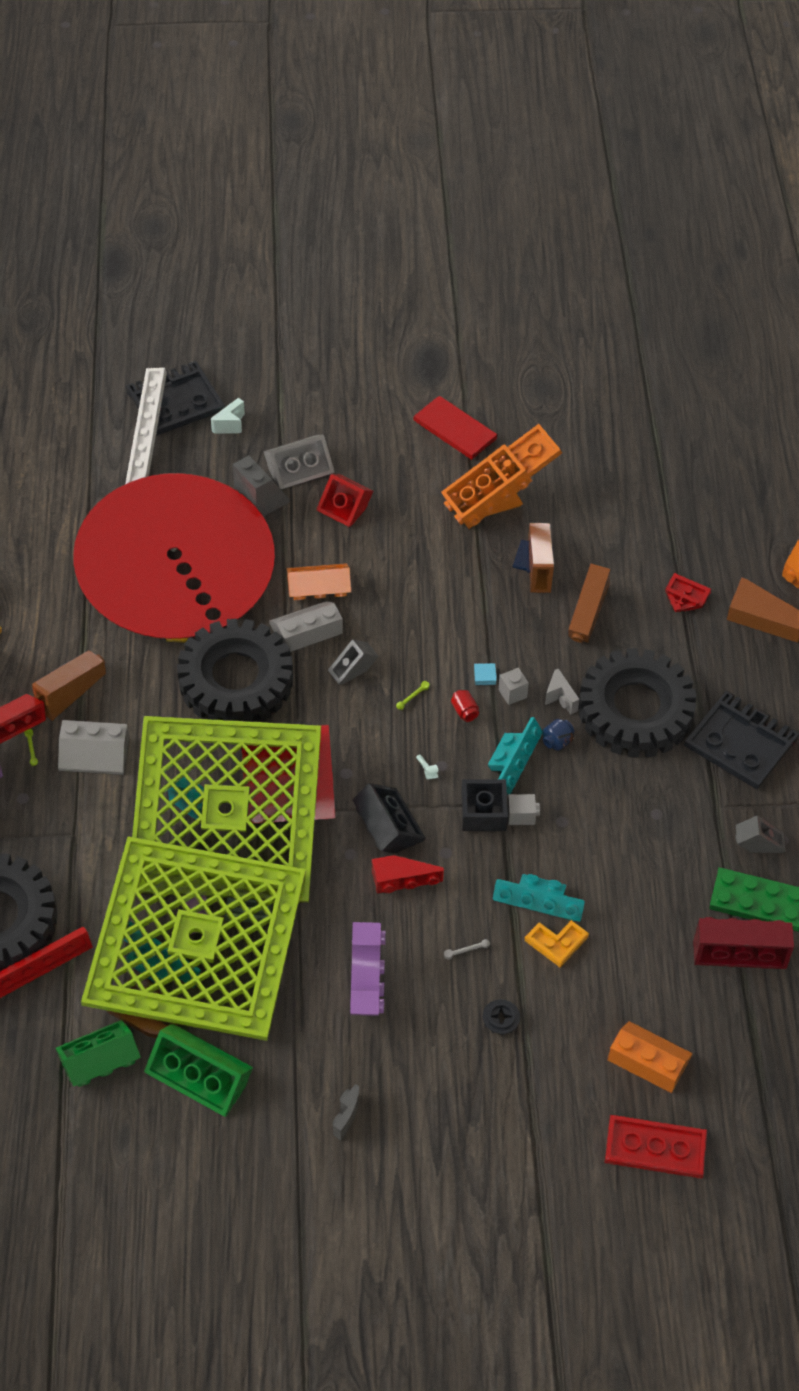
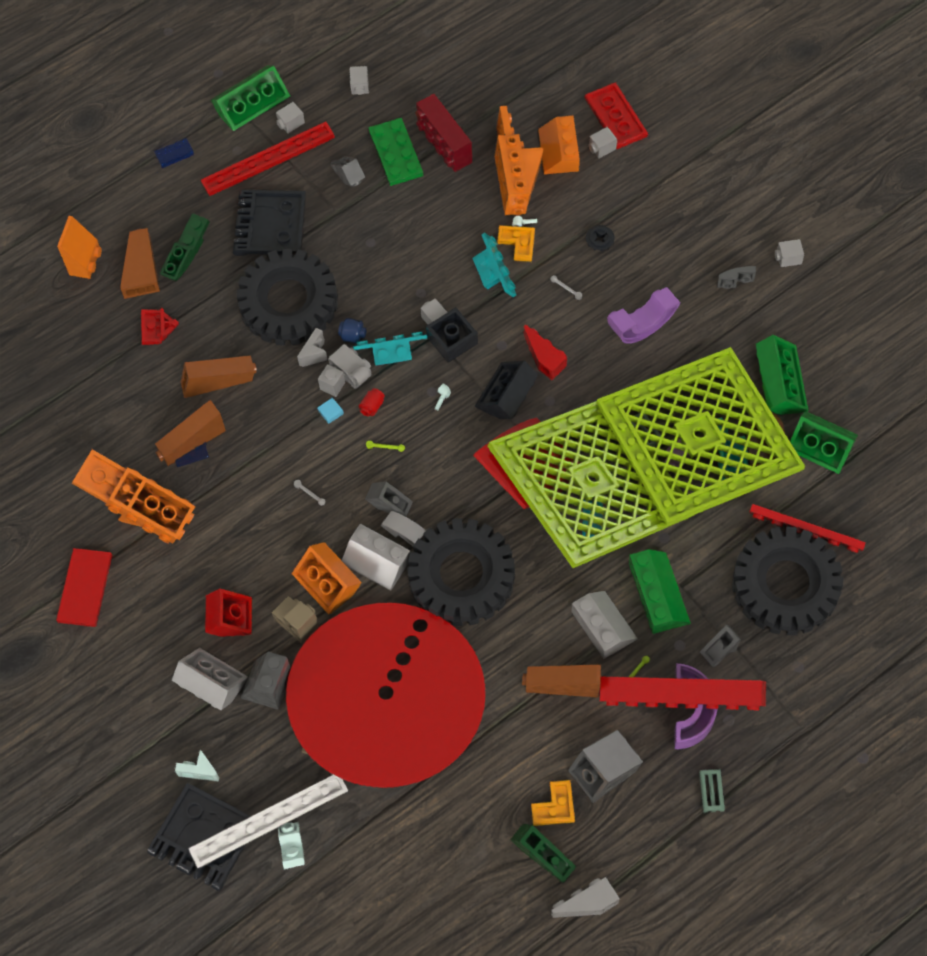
camera: 120 degrees left, 10 degrees up
none -> dark green slope [160,213,210,281]
none -> dark tan brick [272,596,319,644]
none -> light aqua slope [278,822,305,869]
none -> light grey hinge [294,480,326,506]
none -> light grey hinge [328,344,372,389]
none -> light grey slope [380,511,426,546]
none -> orange wedge [494,106,543,215]
none -> light aqua hand [512,216,537,227]
none -> light grey brick [588,127,617,159]
none -> green slope [629,550,691,634]
none -> light grey brick [775,239,804,267]

